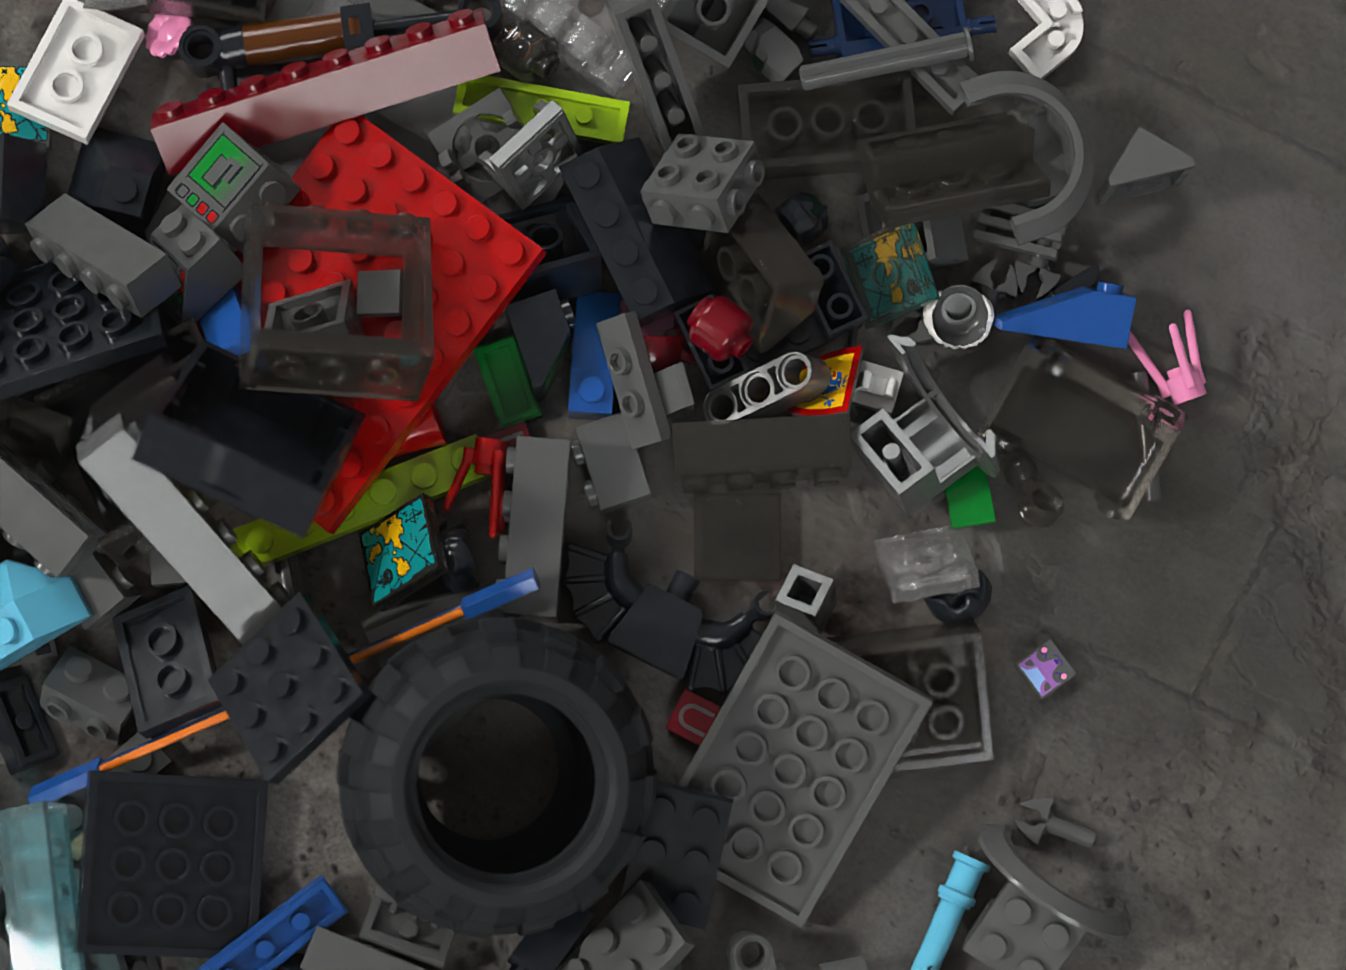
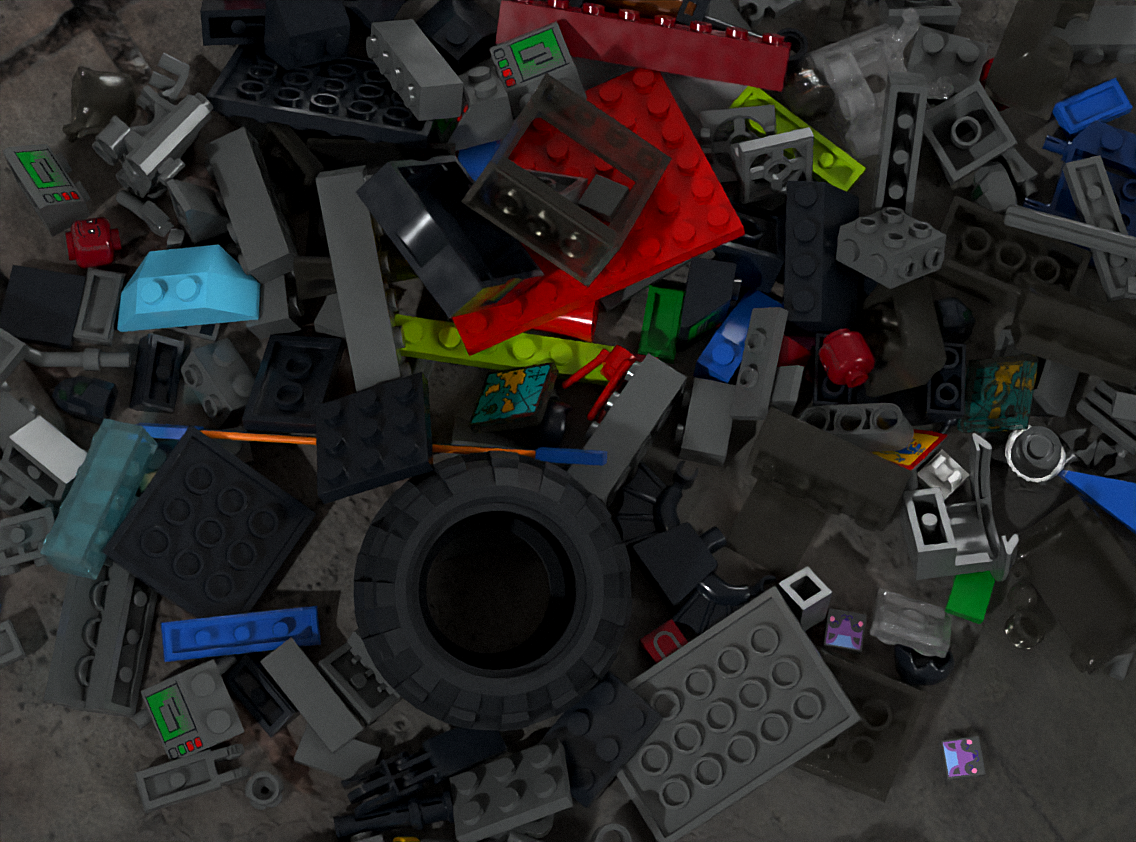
camera: 30 degrees right, 10 degrees down
none -> tile [822,608,867,655]

